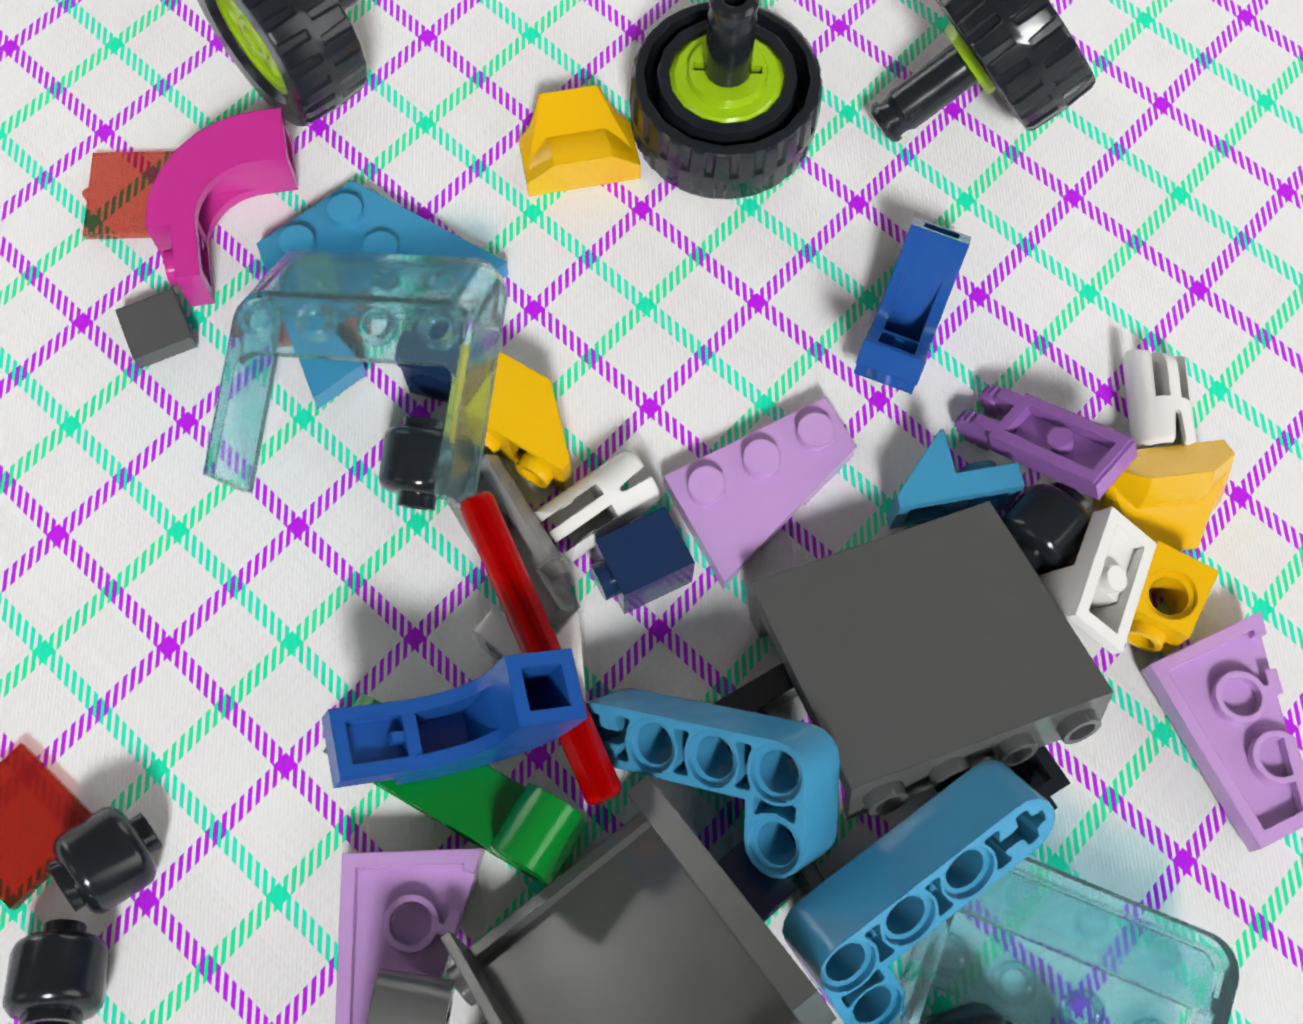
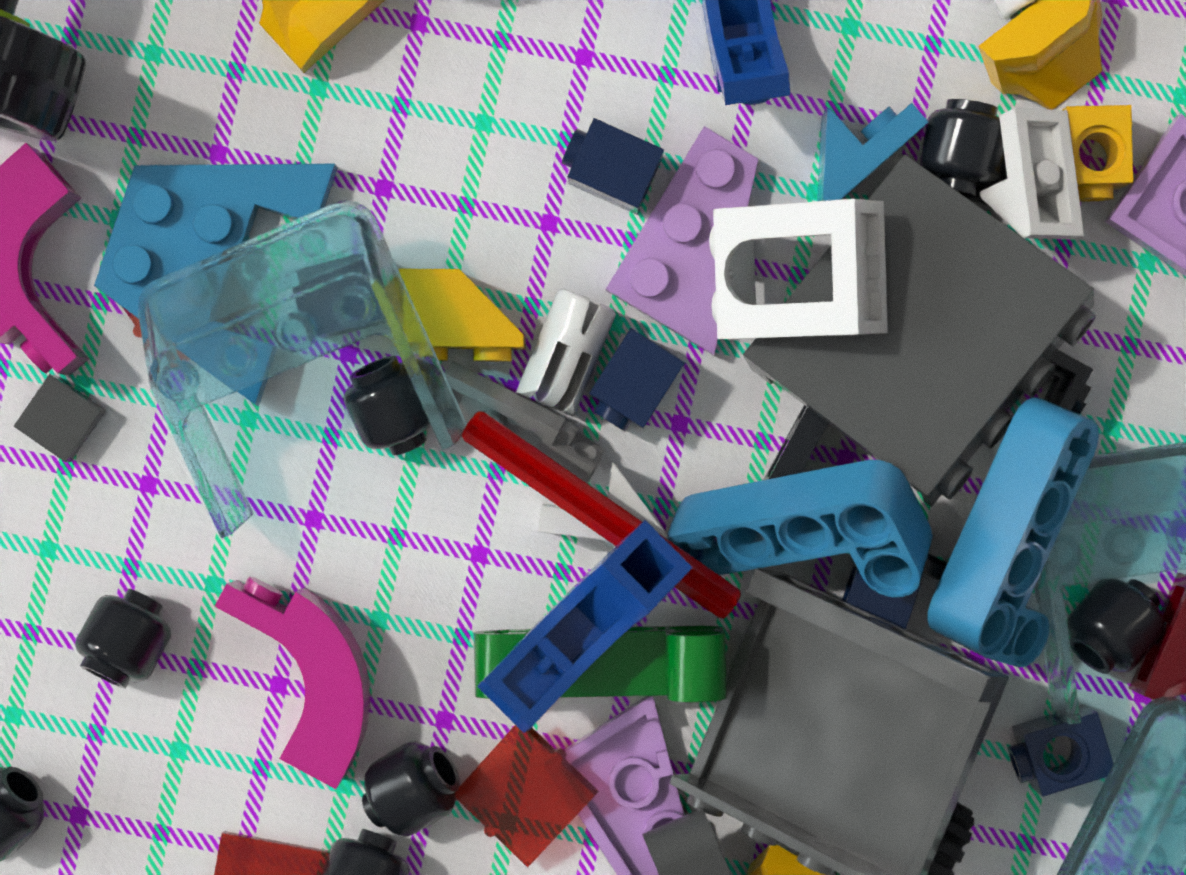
camera: 30 degrees left, 20 degrees up
medium lavender hinge [954,384,1137,500] -> none
none -> black head [75,589,172,689]
none -> dark pink arch [214,576,370,789]
none -> black head [362,741,460,837]
none -> clear red piece [456,725,599,867]
none -> dark blue brick [561,118,665,215]
none -> white panel [709,199,888,339]

